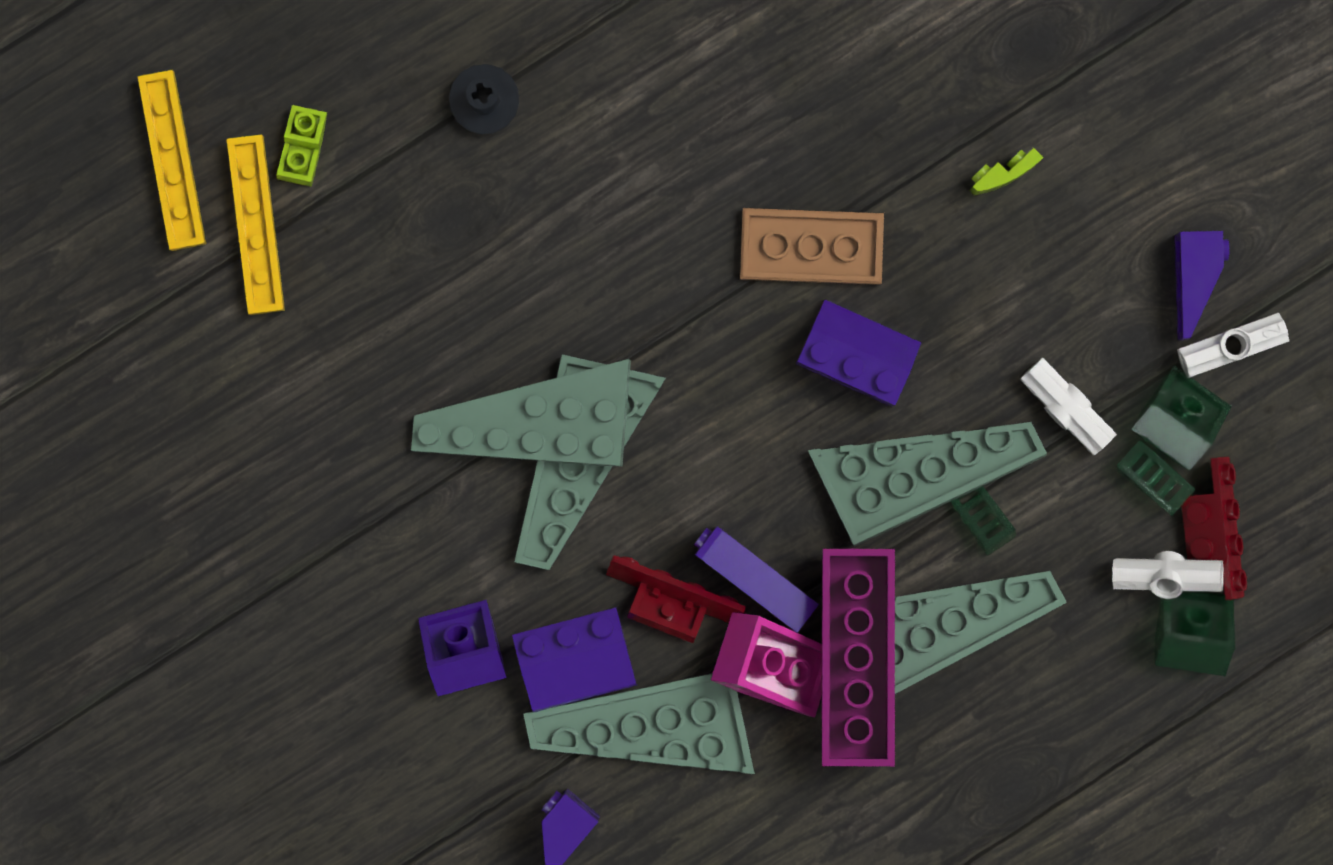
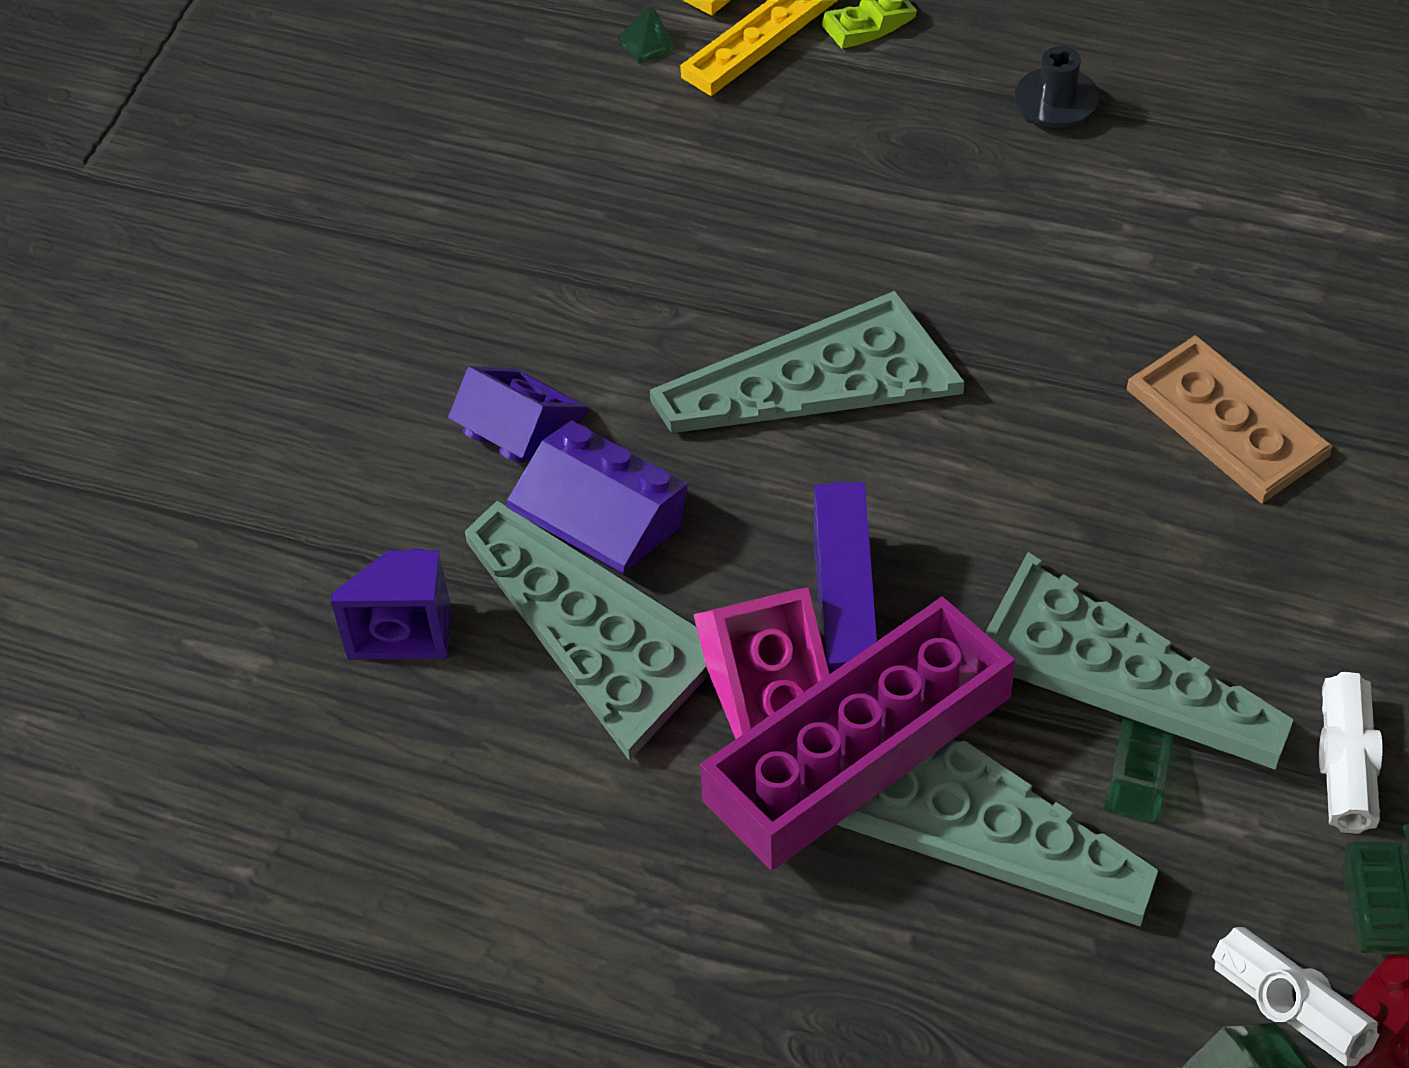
camera: 55 degrees right, 35 degrees down
sand green wing [411,359,631,467] -> none
dark red bracket [606,555,746,643] -> none
dark purple slope [796,300,921,407] -> none
none -> clear green slope [618,6,674,64]

